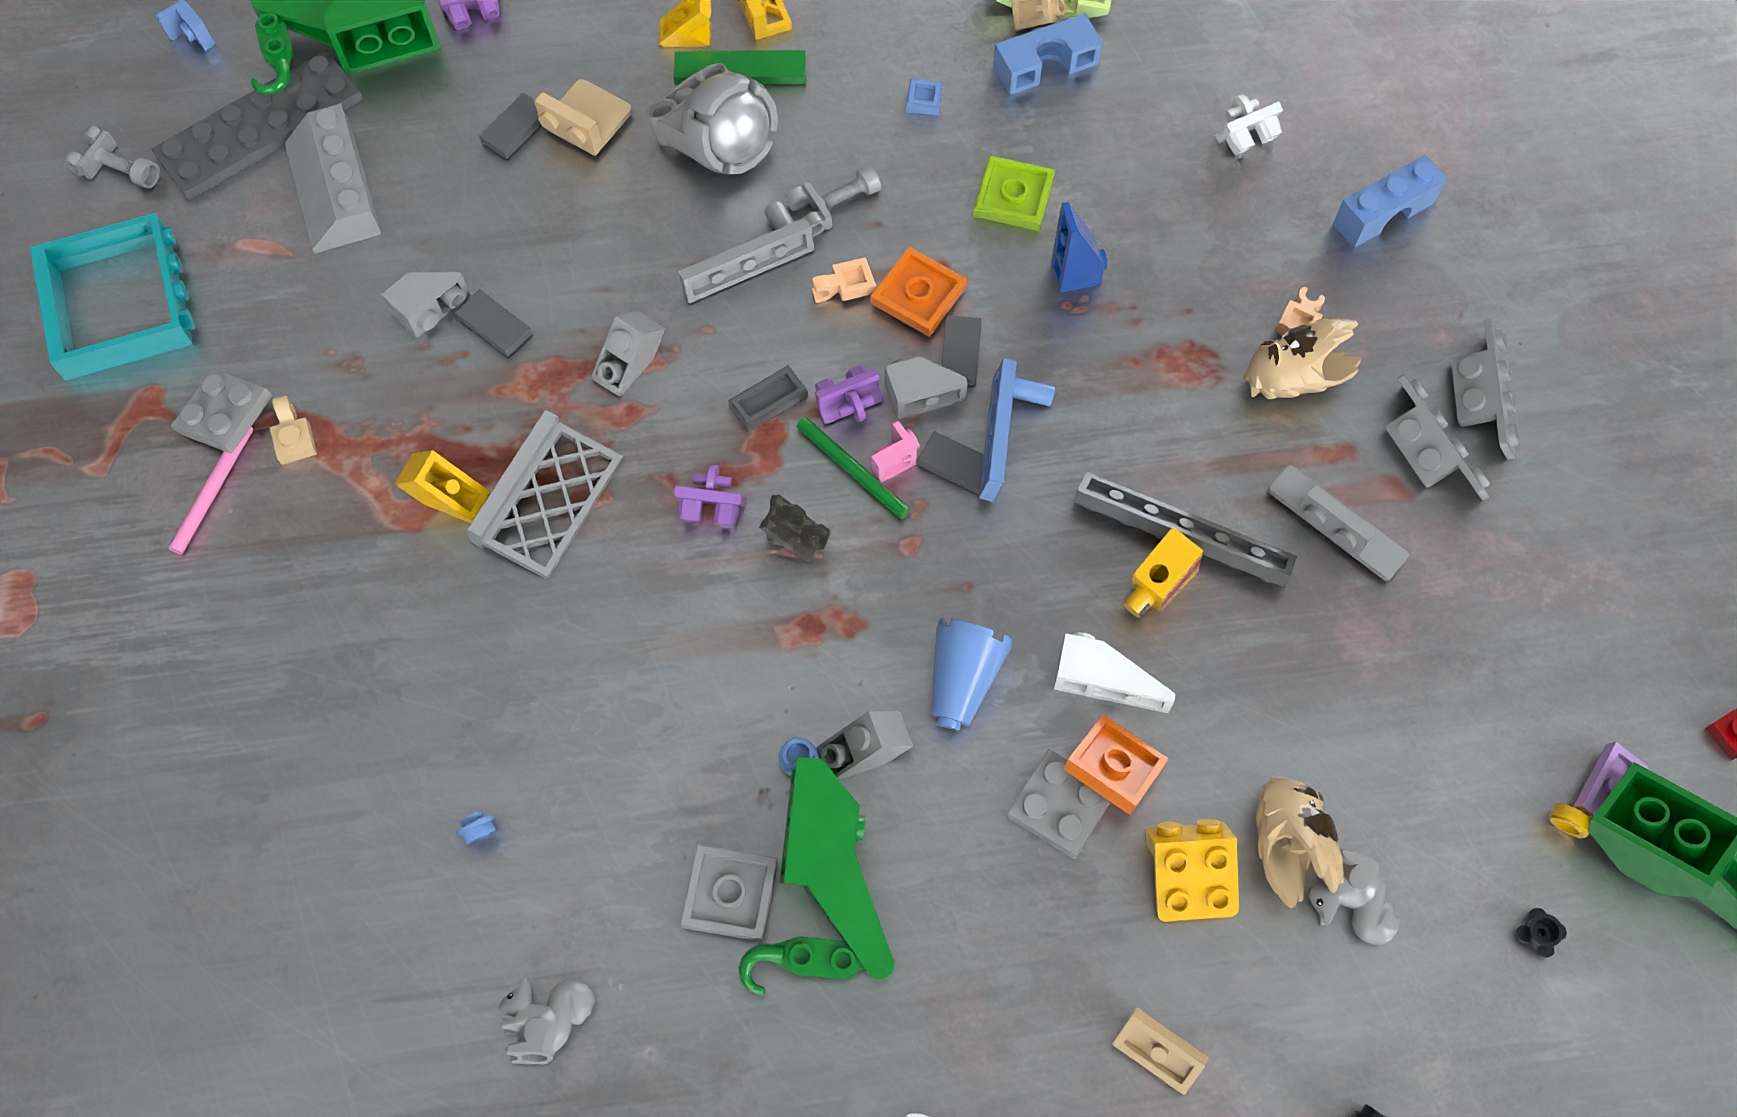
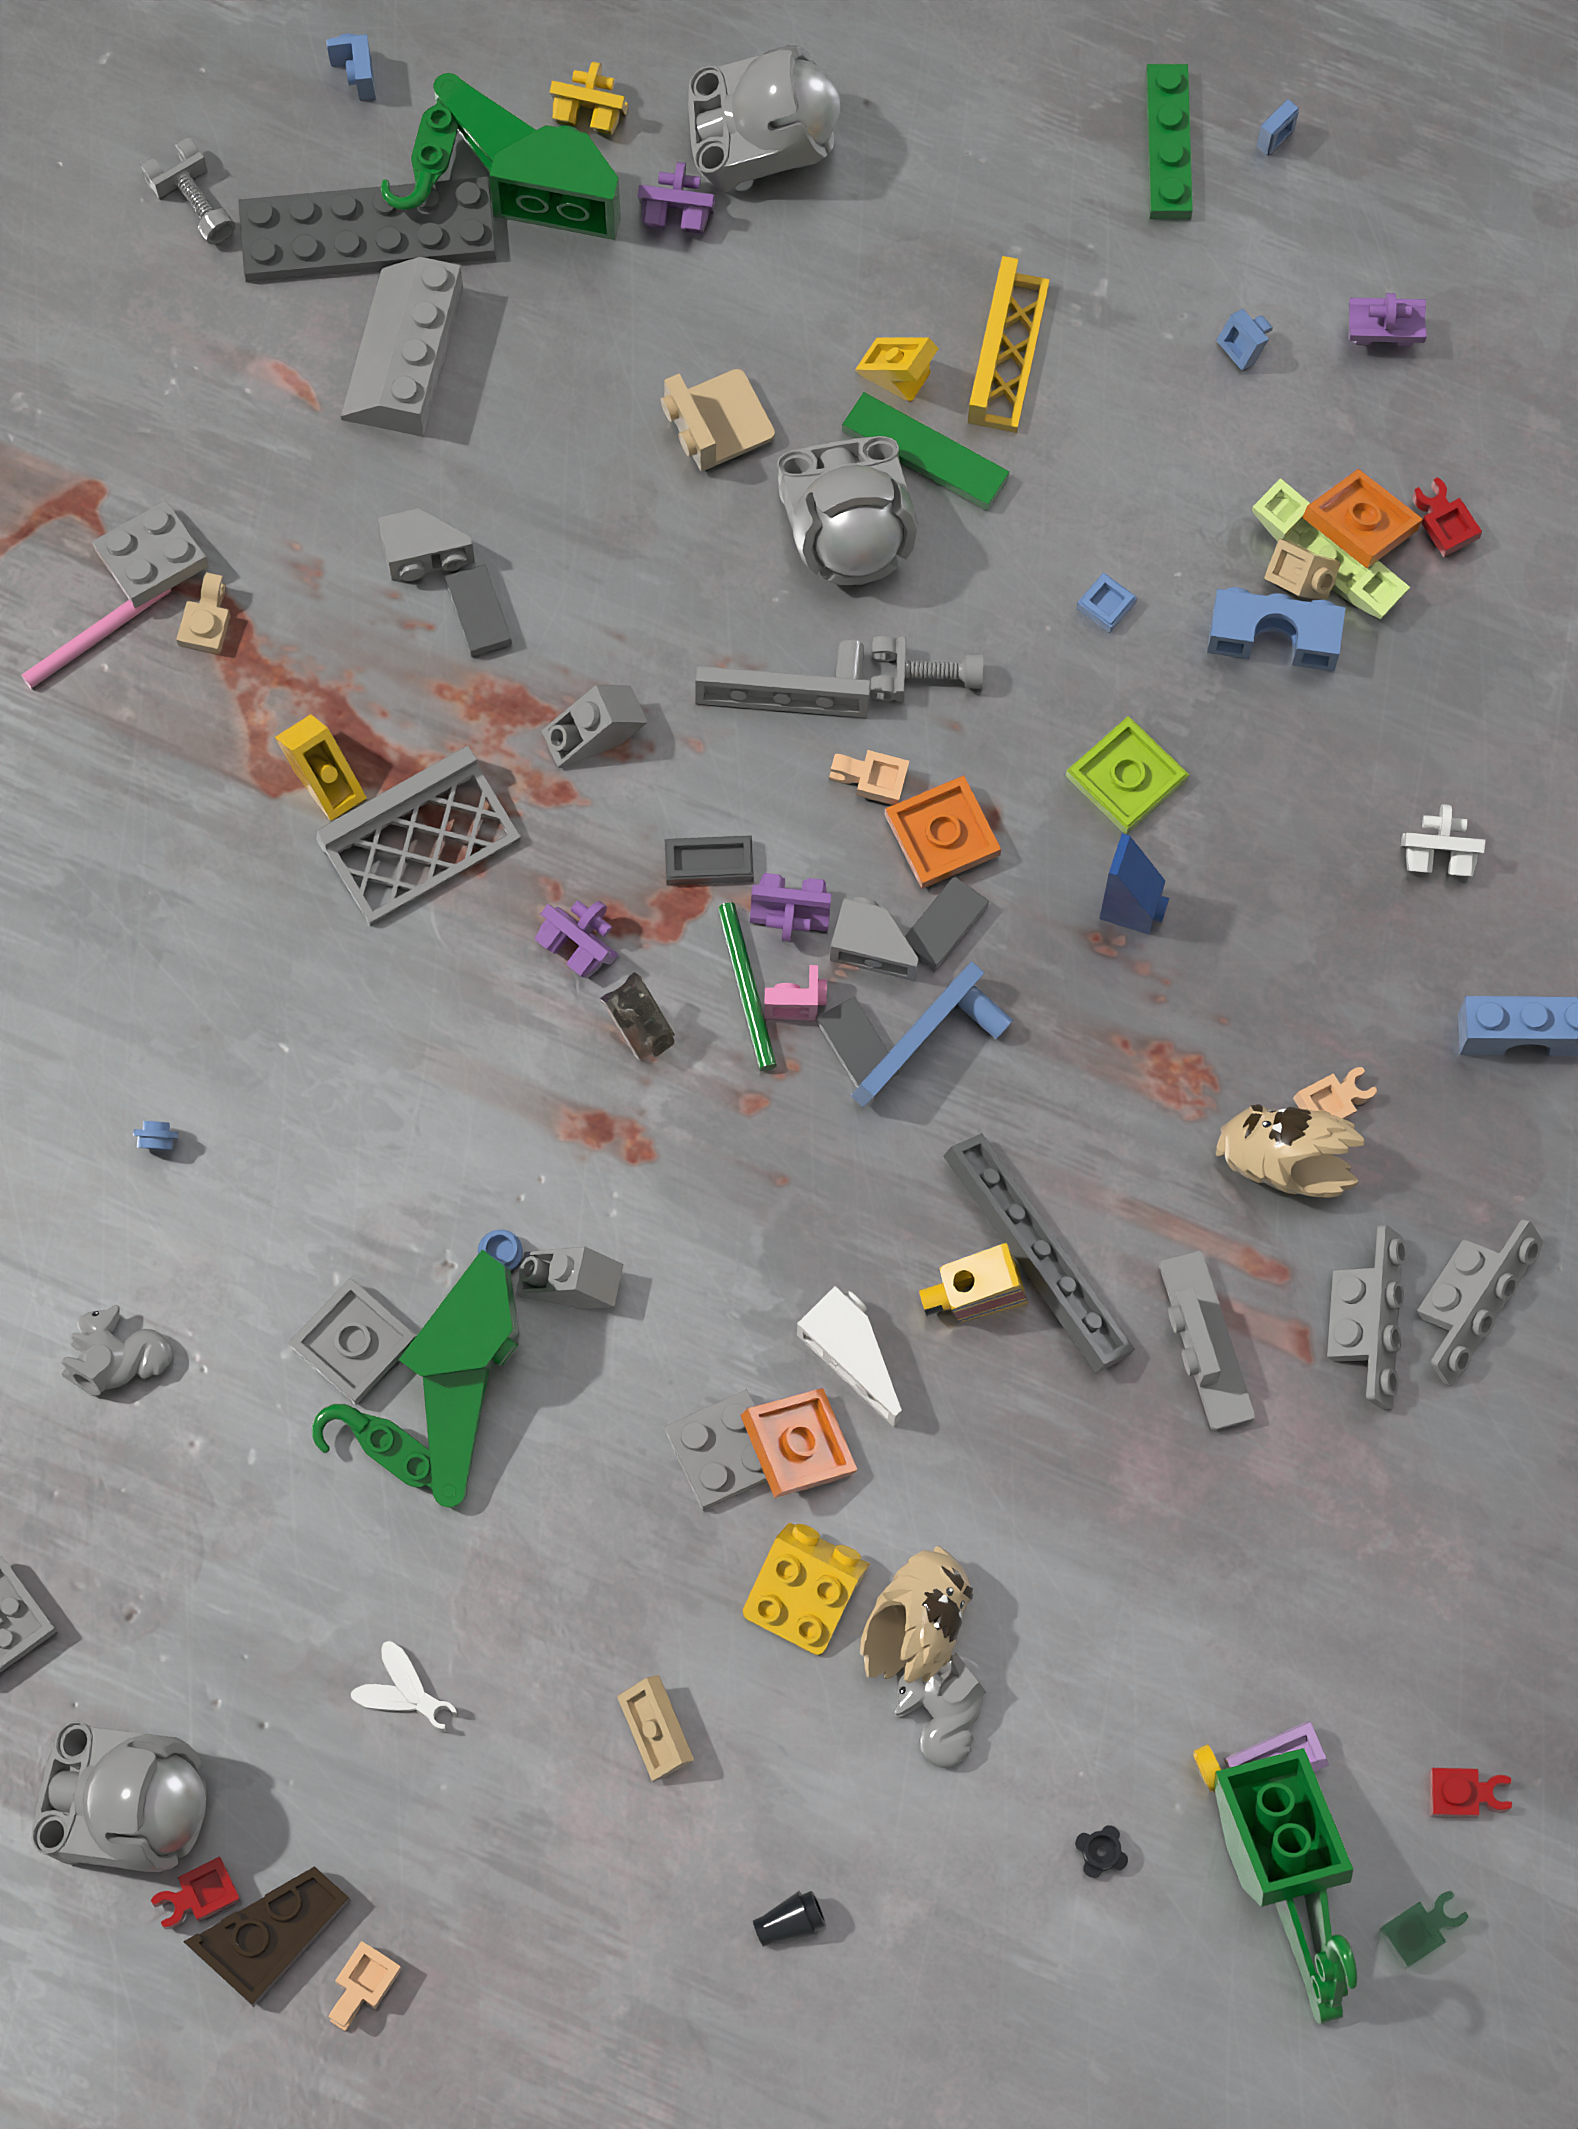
camera: 30 degrees right, 5 degrees up
teal window [29,213,195,381] -> none
dark grey tile [479,92,541,159] -> none
medium blue cone [931,618,1013,731] -> none

